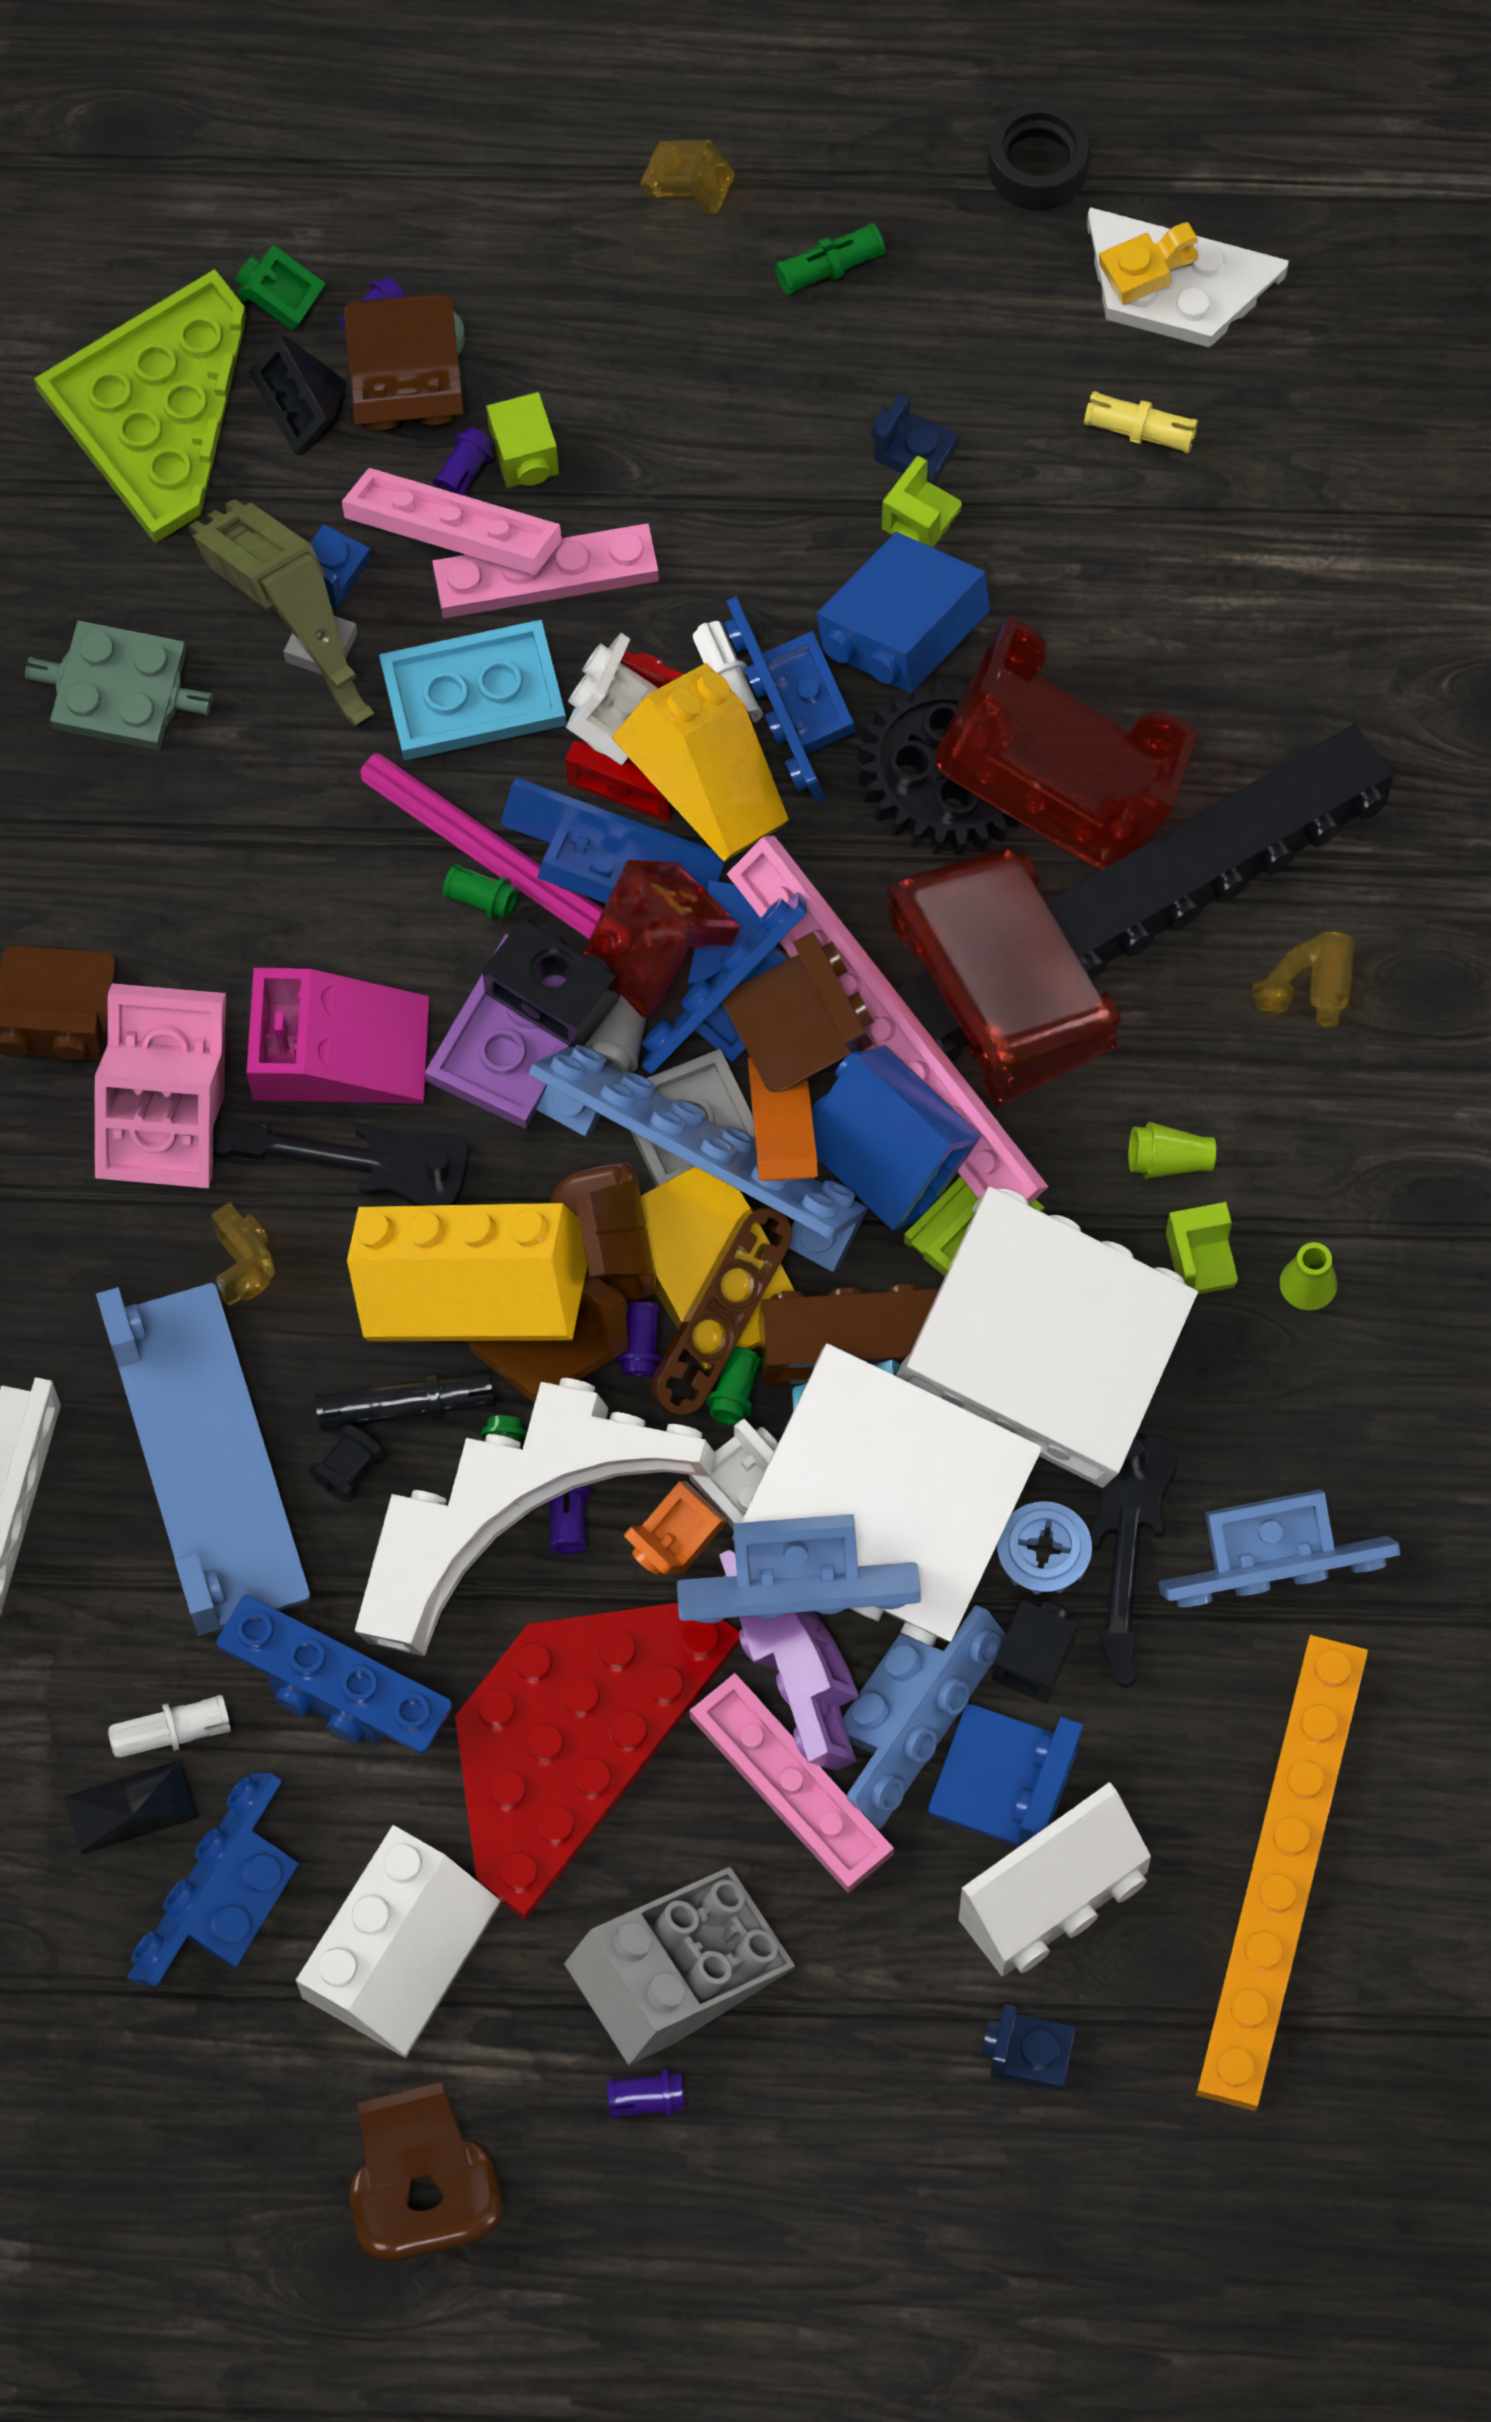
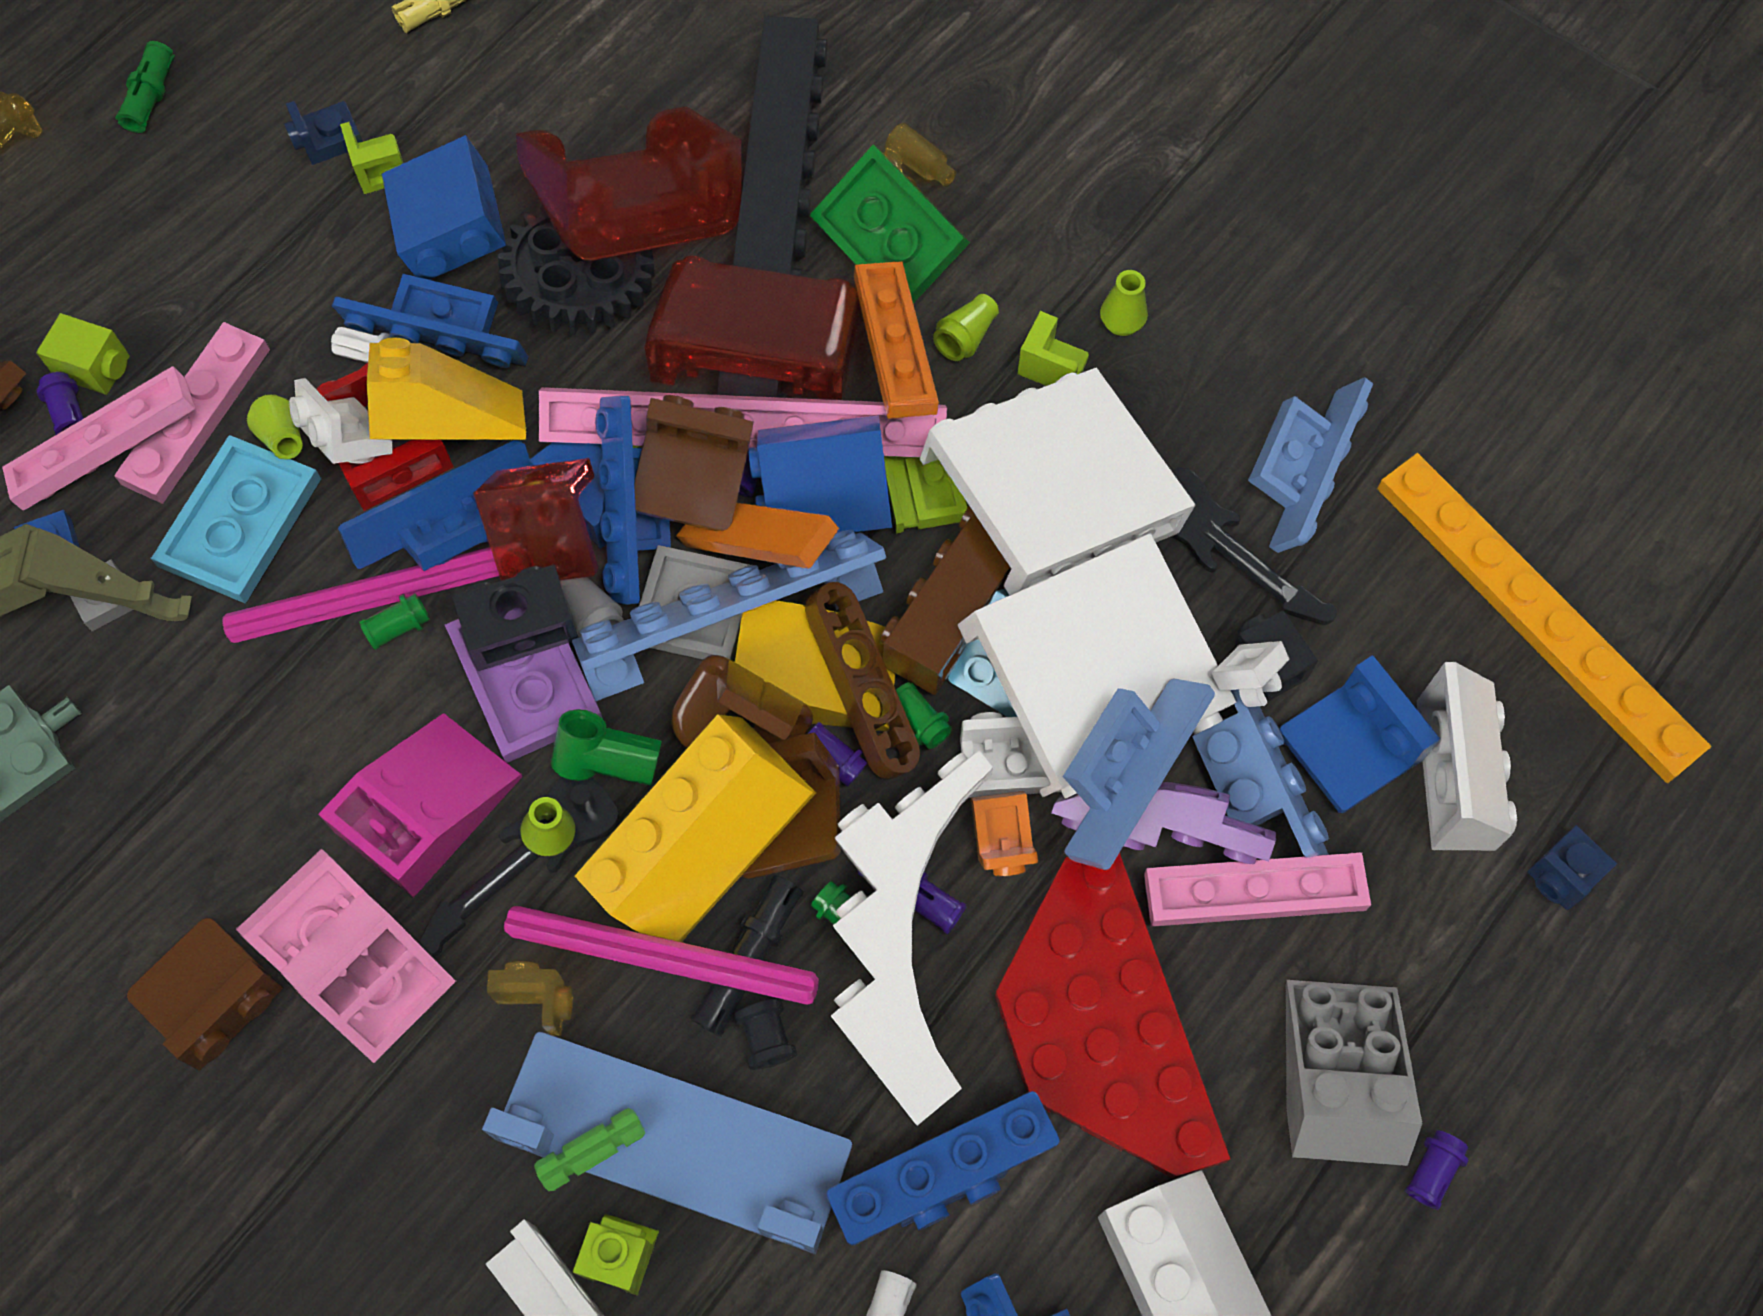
camera: 55 degrees left, 0 degrees up
light blue gear [997,1501,1092,1595] -> none
none -> lime cone [247,395,303,459]
none -> dark pink axle [504,906,819,1005]
none -> lime cone [521,797,575,856]
none -> bright green axle [534,1108,645,1191]
none -> green piece [551,709,662,786]
none -> lime window [573,1214,659,1296]
none -> green plate [810,145,970,304]
none -> orange tile [854,262,939,419]
none -> white tile [1211,641,1289,707]

